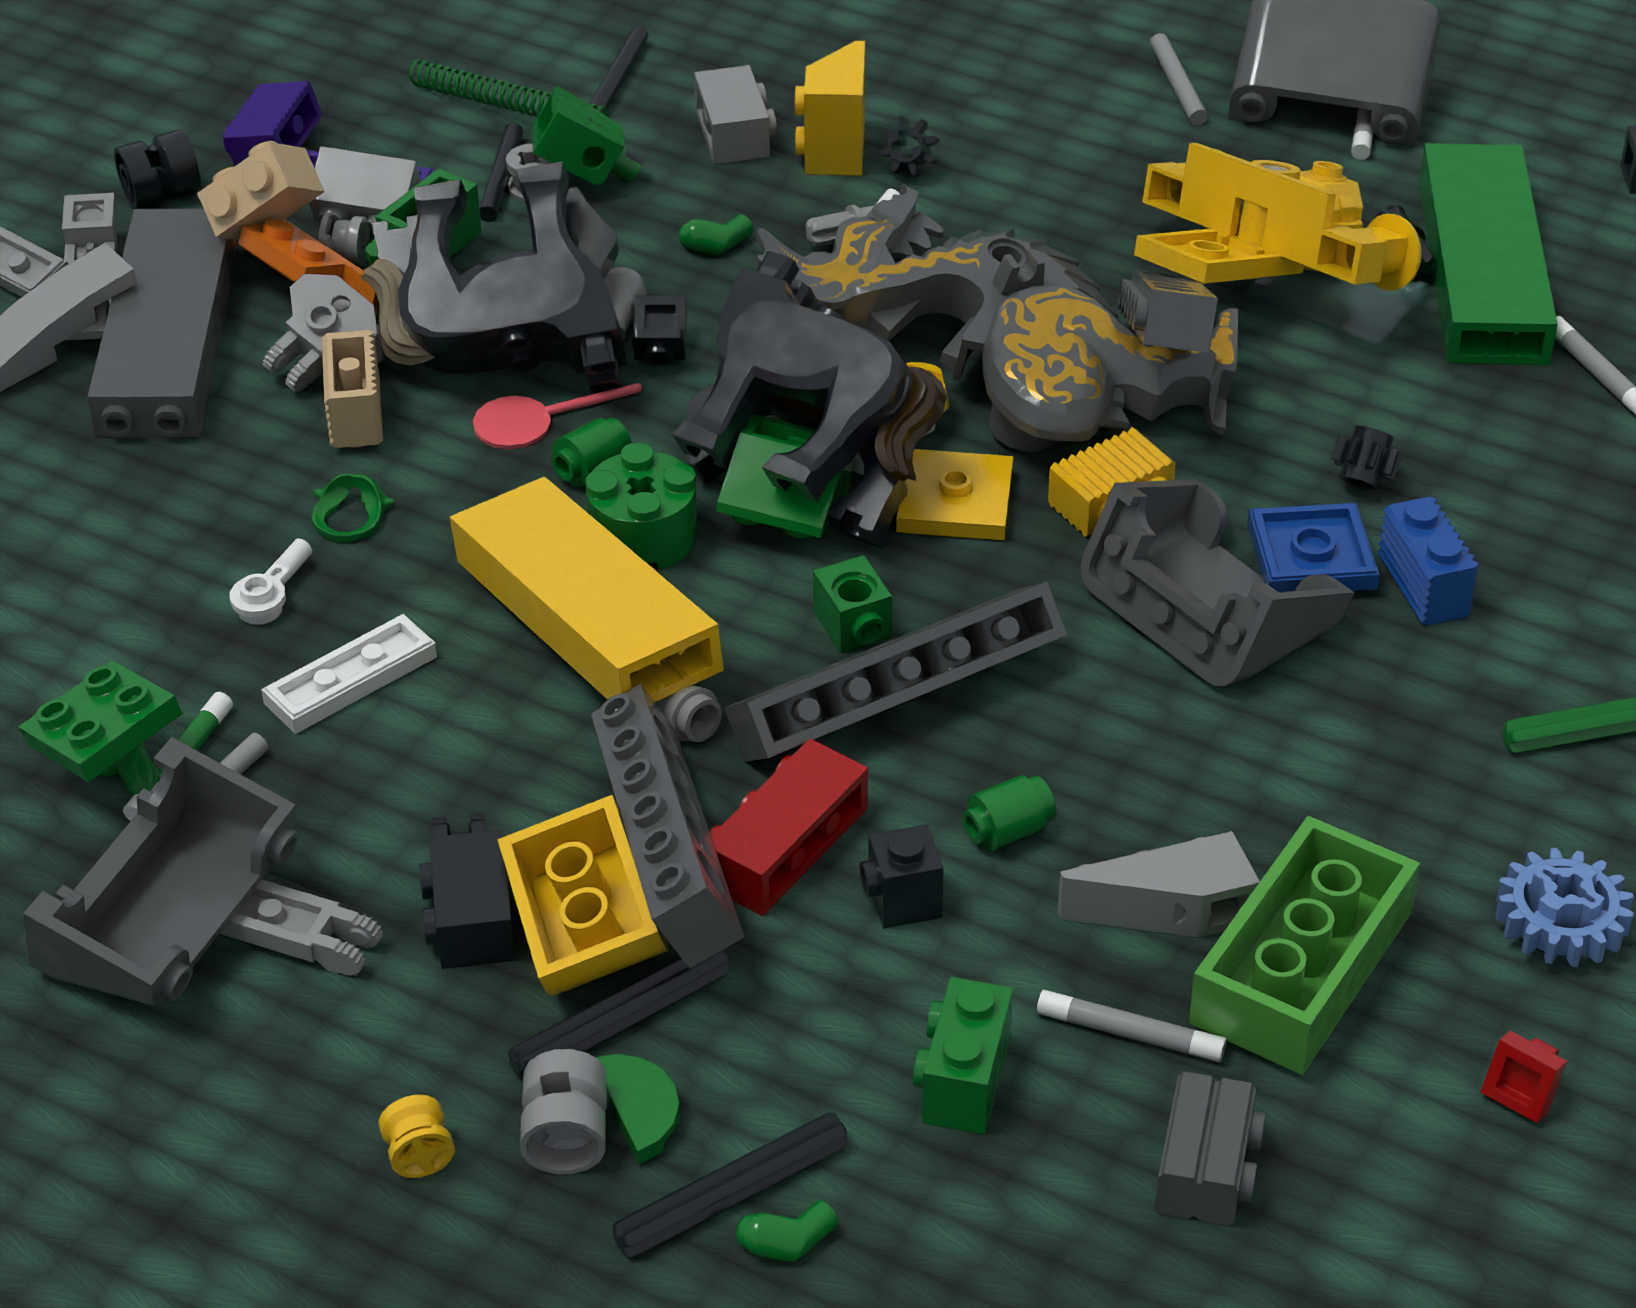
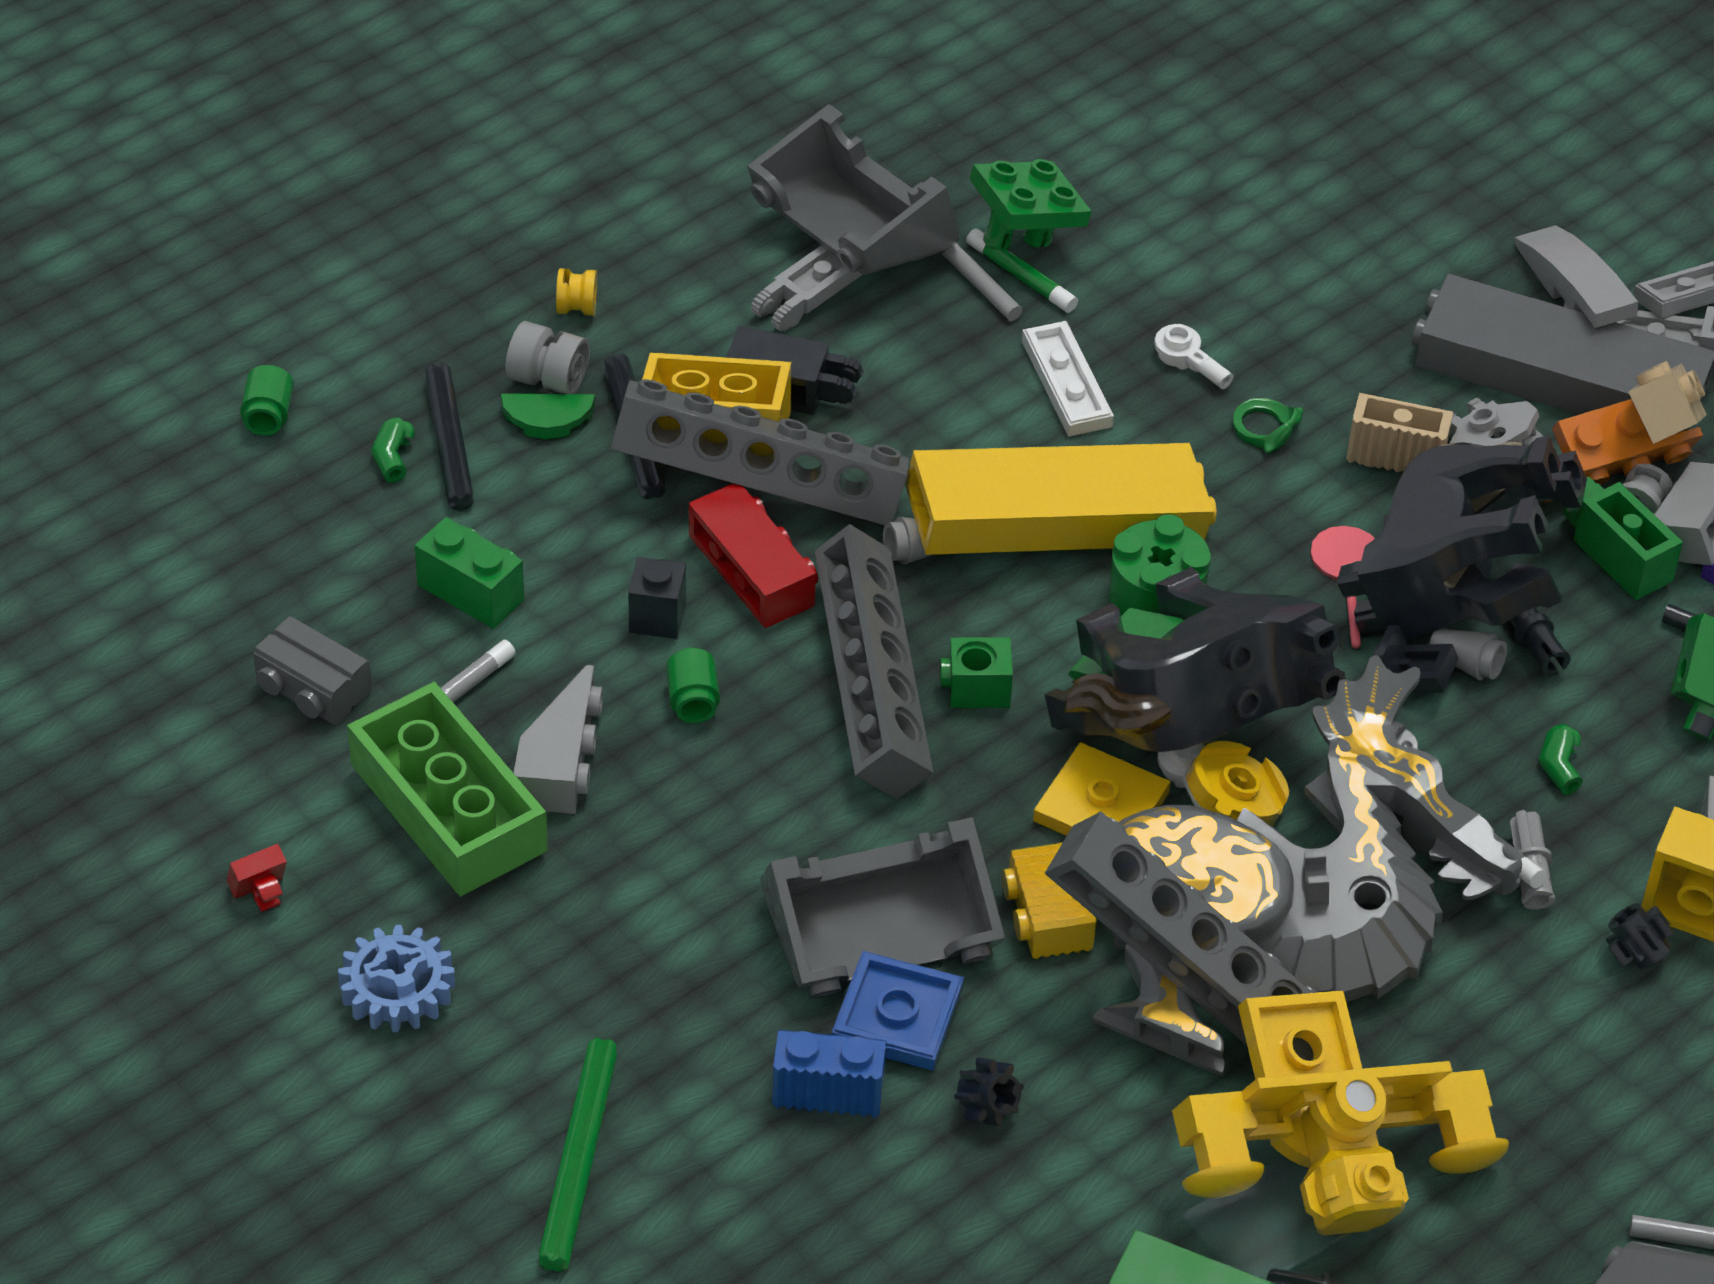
camera: 110 degrees right, 5 degrees up
green brick [551,418,632,487] -> none

